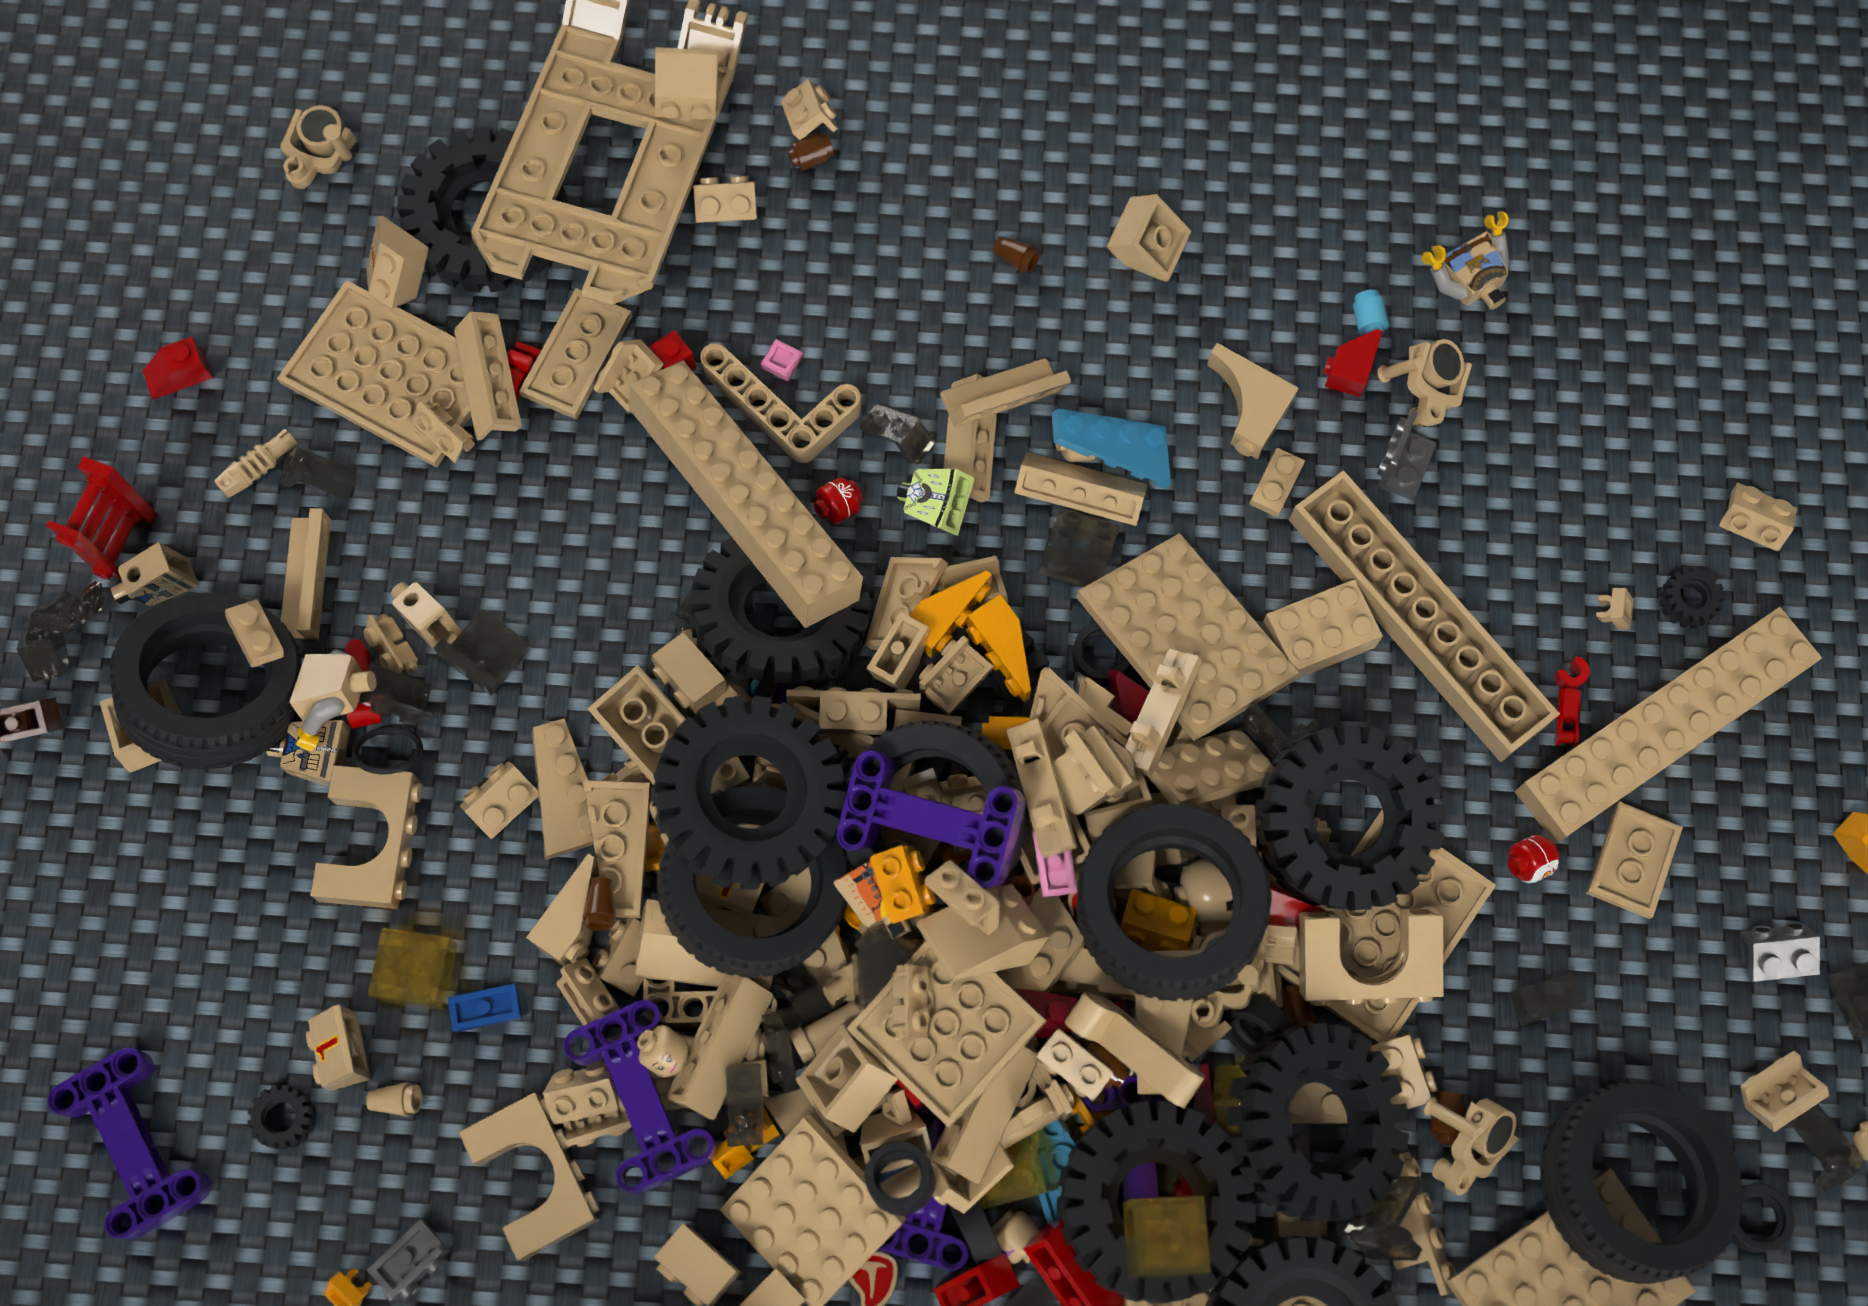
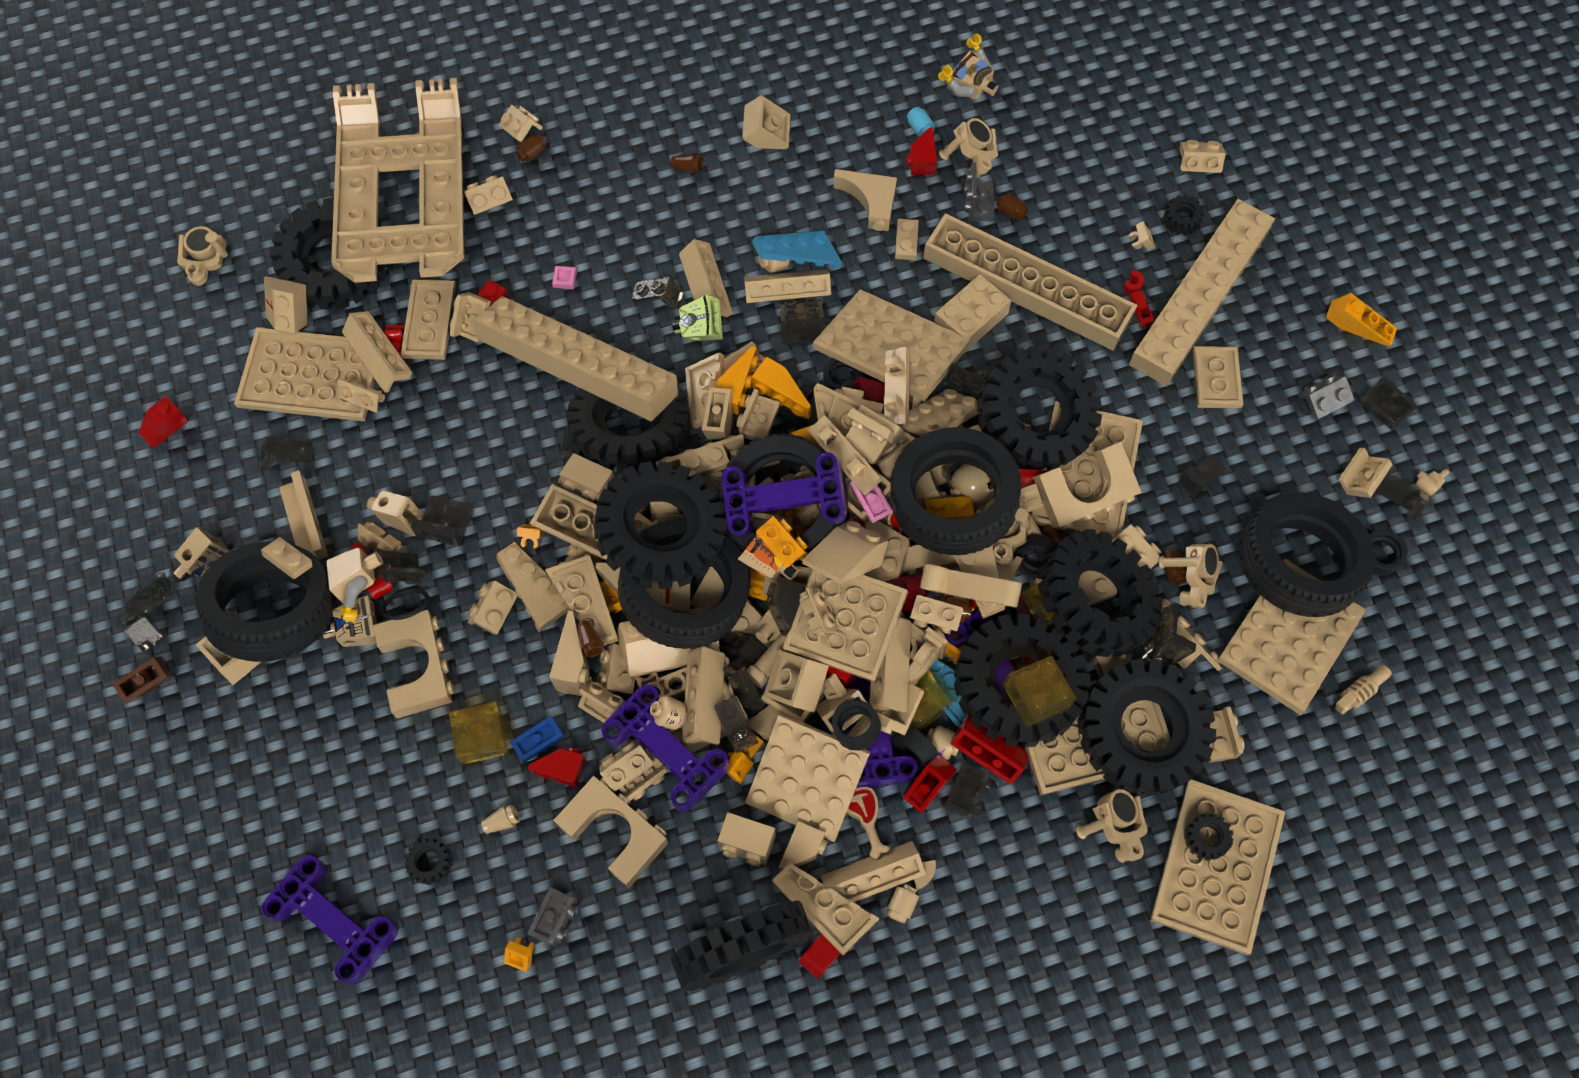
camera: 20 degrees left, 5 degrees down
red fence [46,456,158,581] -> none
tan hinge [214,429,298,498] -> none
tan slope [306,1004,371,1091] -> none
tan slope [655,47,717,120] -> none
tan beam [700,343,862,463] -> none
red head [813,477,863,524] -> none
tan bracket [925,860,999,936] -> none
tan panel [940,359,1072,427] -> none
red head [1508,835,1560,883] -> none
none -> light orange tile [517,524,545,548]
none -> red slope [528,748,587,788]
none -> reddish brown brick [996,192,1029,221]

